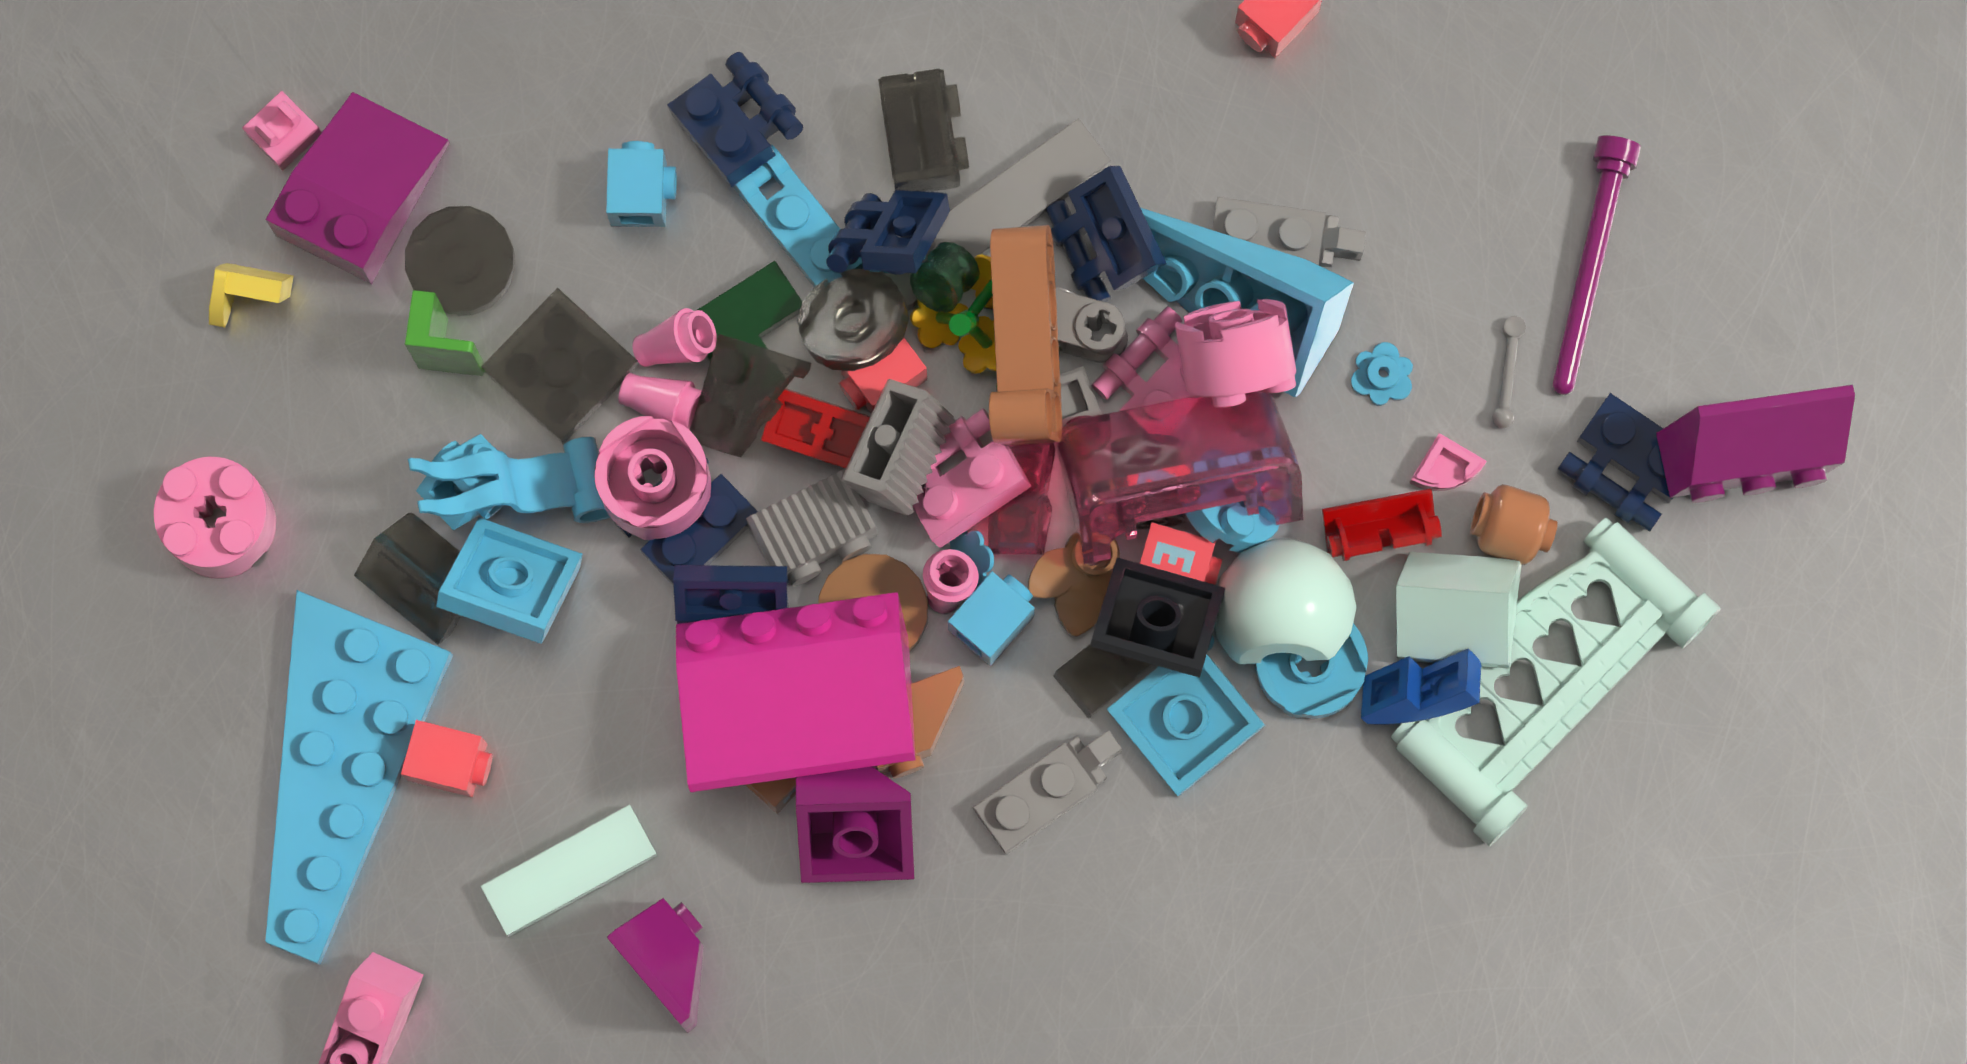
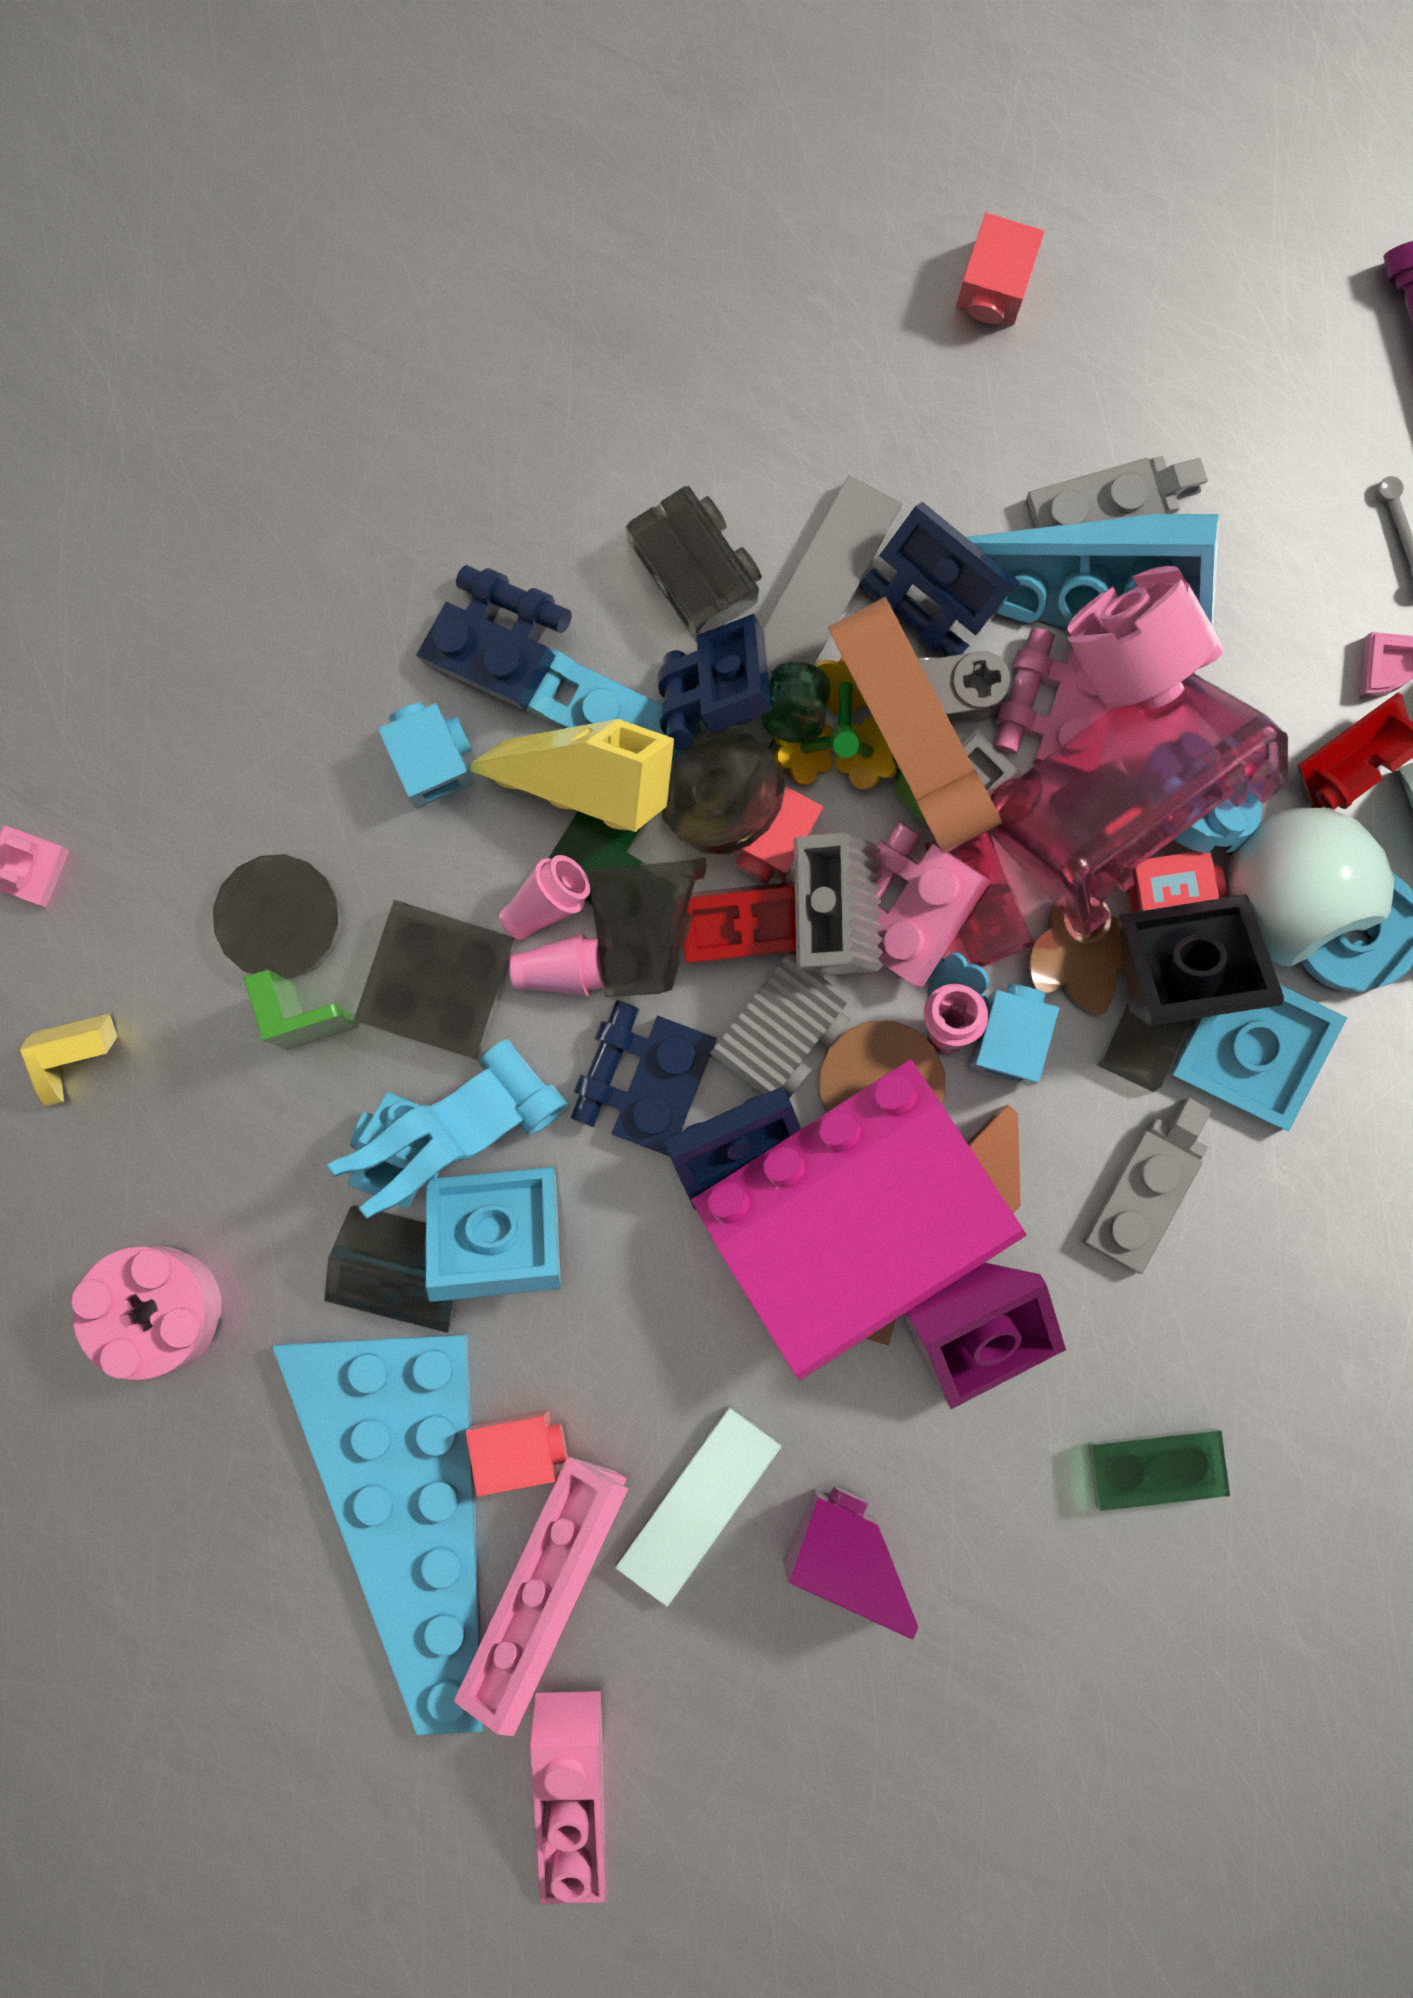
camera: 25 degrees left, 5 degrees up
magenta slope [265,92,450,284] -> none
bright pink brick [595,416,711,540] -> none
medium azure plant [1351,342,1413,406] -> none
none -> bright pink fence [453,1457,628,1736]
none -> light yellow slope [470,719,674,832]
none -> clear green plate [1088,1428,1230,1511]

